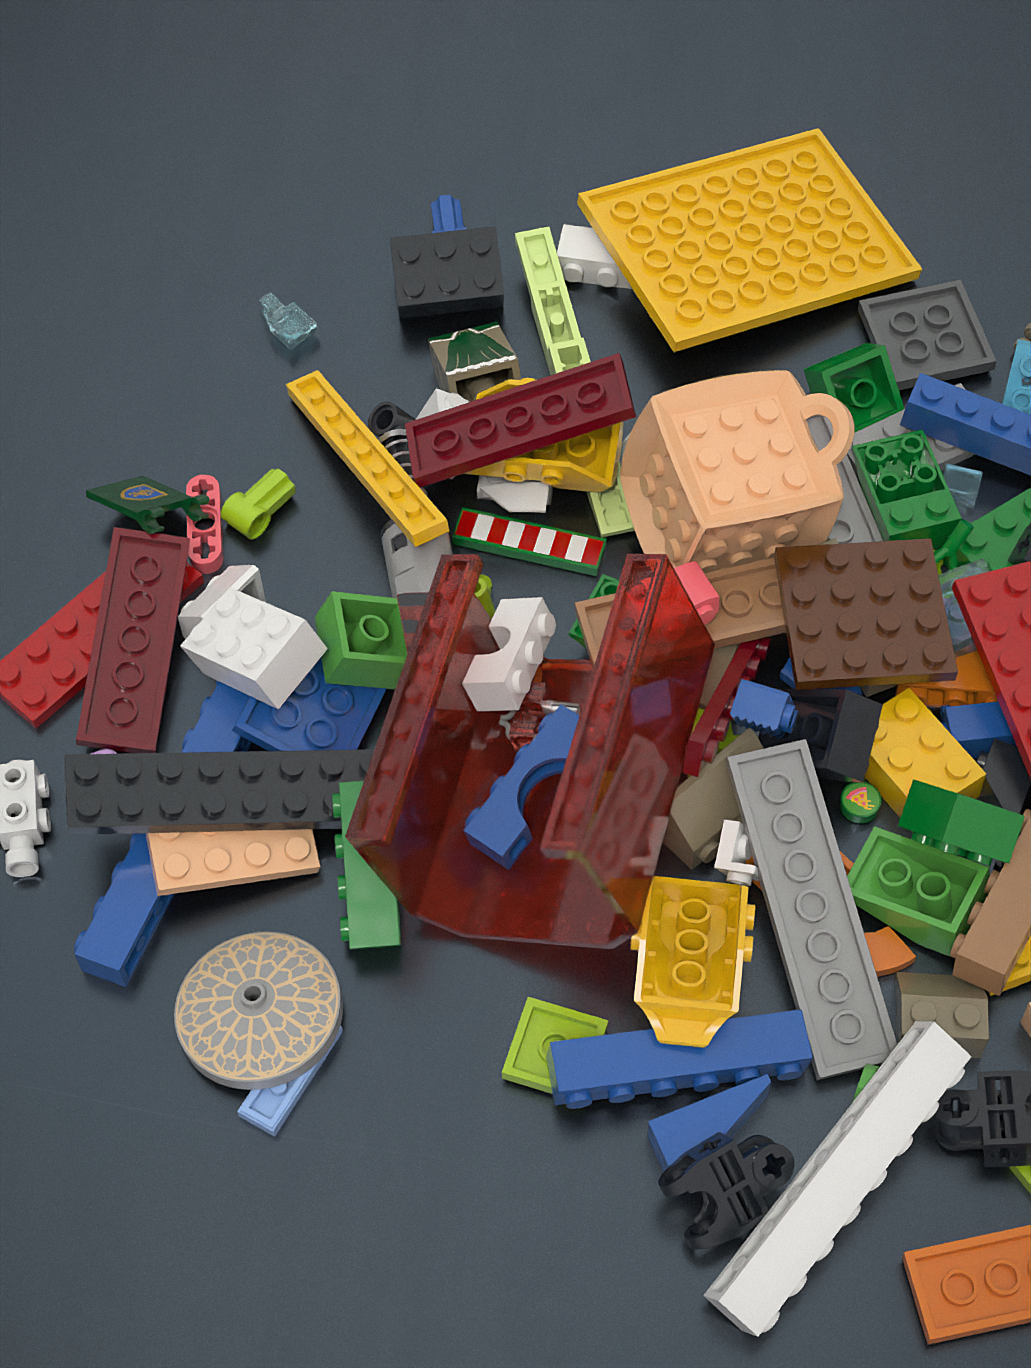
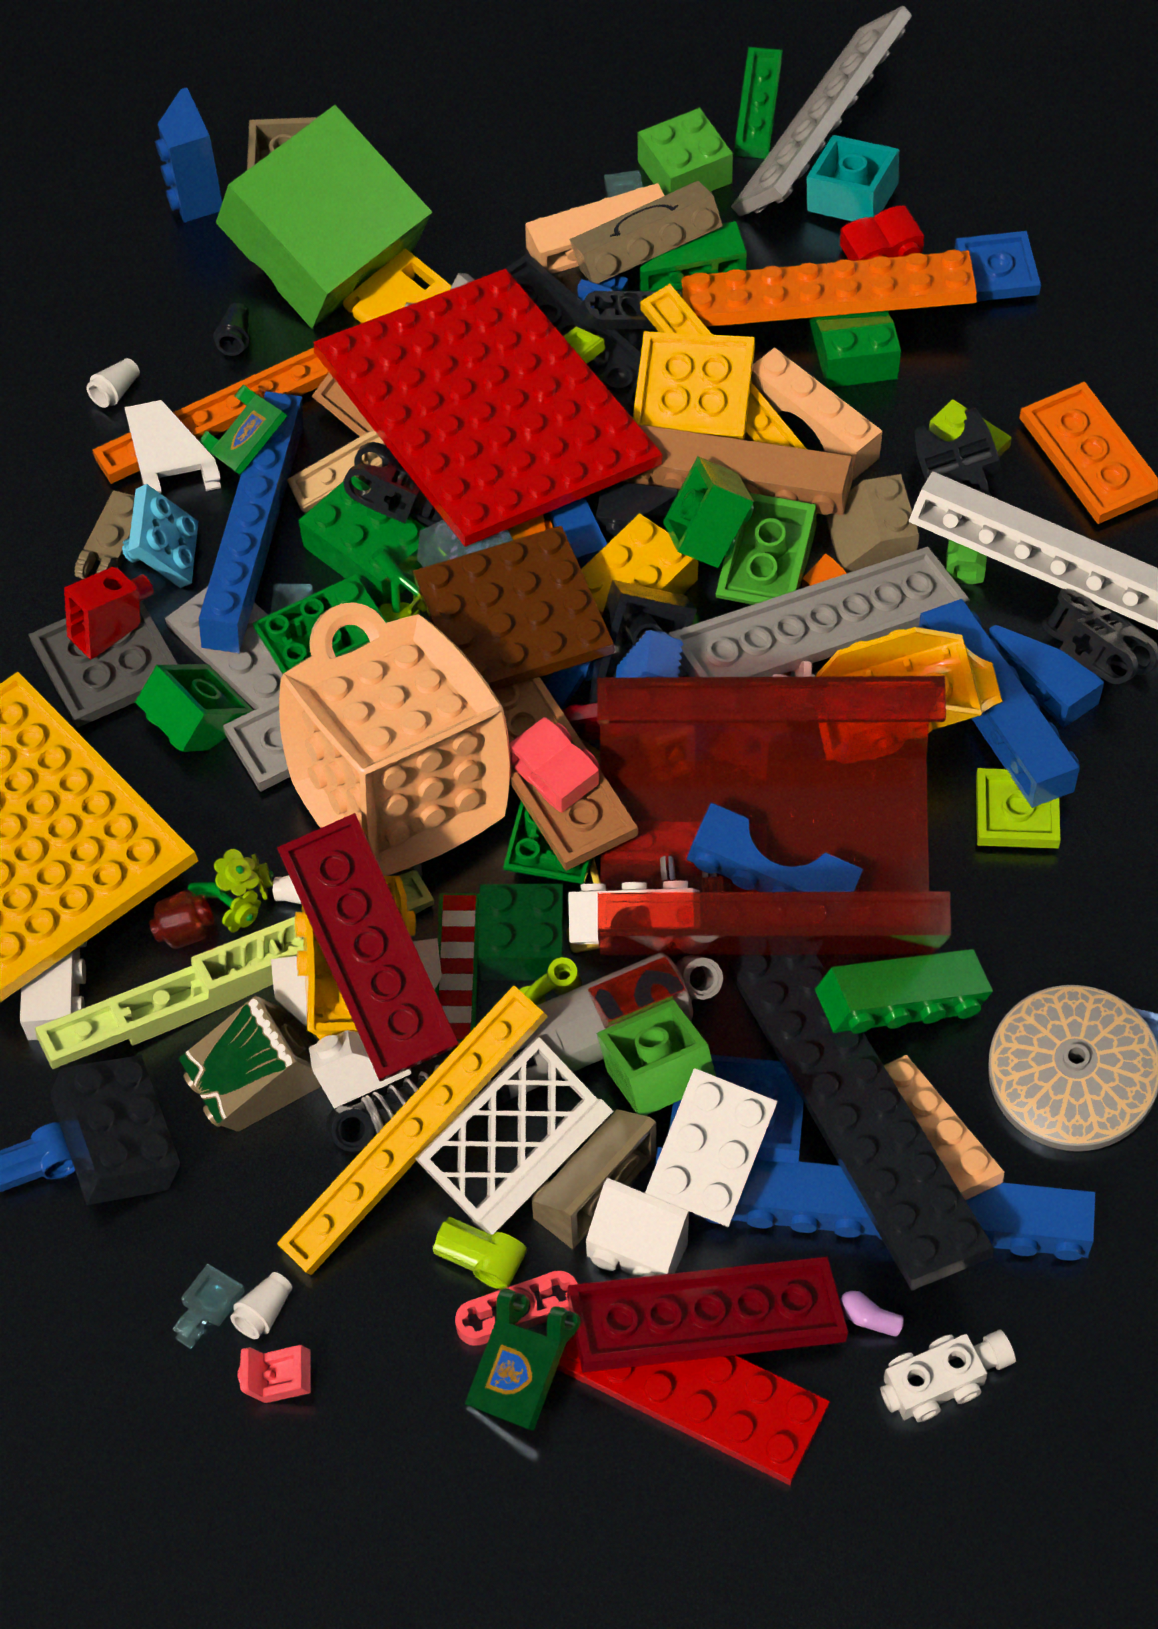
camera: 105 degrees left, 0 degrees up
none -> red torso [64,567,154,660]
none -> clear red head [149,889,214,950]
none -> lime plant [188,849,274,933]
none -> white cone [230,1272,292,1339]
none -> coral bracket [238,1345,311,1403]
none -> white fence [415,1037,613,1235]
none -> dark green brick [478,884,564,981]
none -> dark tan slope [532,1109,656,1249]

